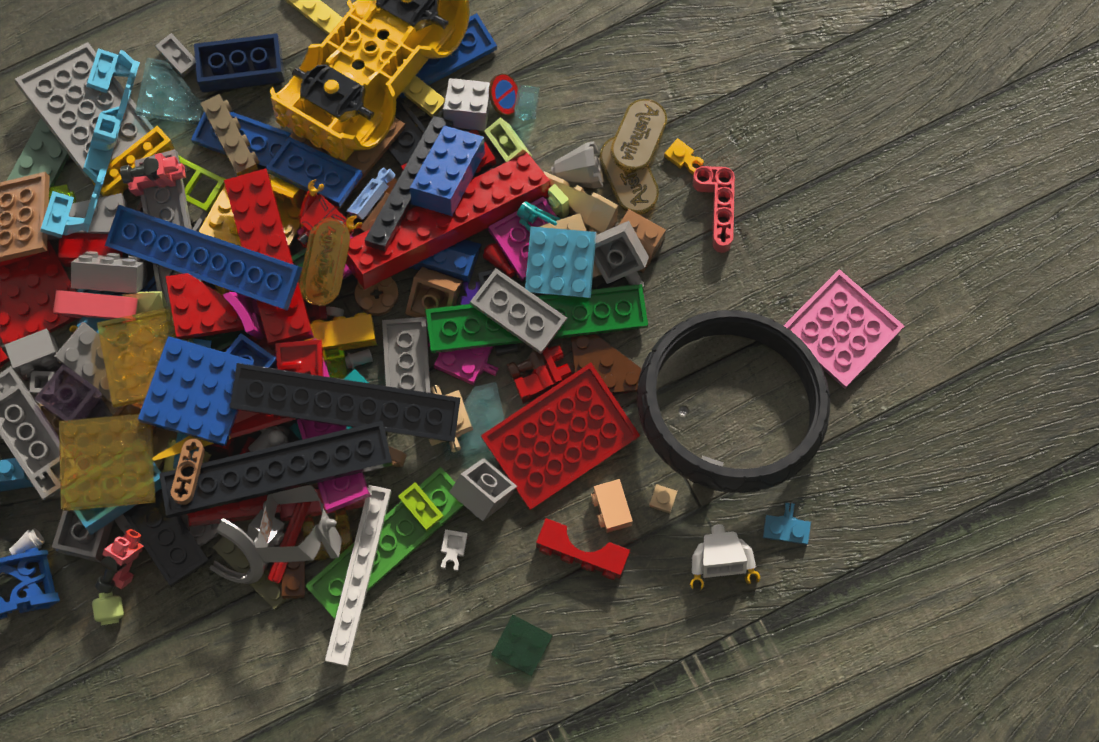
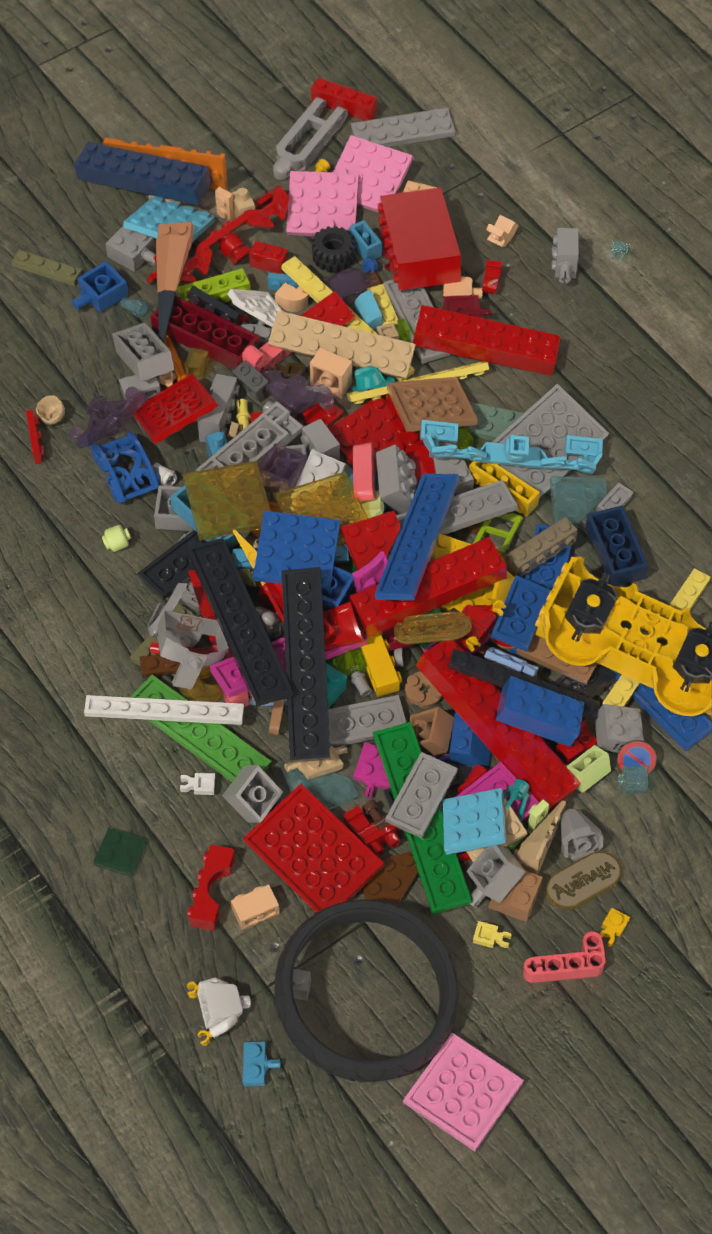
camera: 80 degrees right, 15 degrees down
coral hips [95,529,144,593] -> none
coral hips [120,153,186,196] -> none
medium nougat beam [171,439,205,505] -> none
lime plate [398,482,444,531] -> none
tile [610,99,667,172] -> none
tan plate [649,484,677,513] -> none
none -> light yellow plate [473,921,511,948]

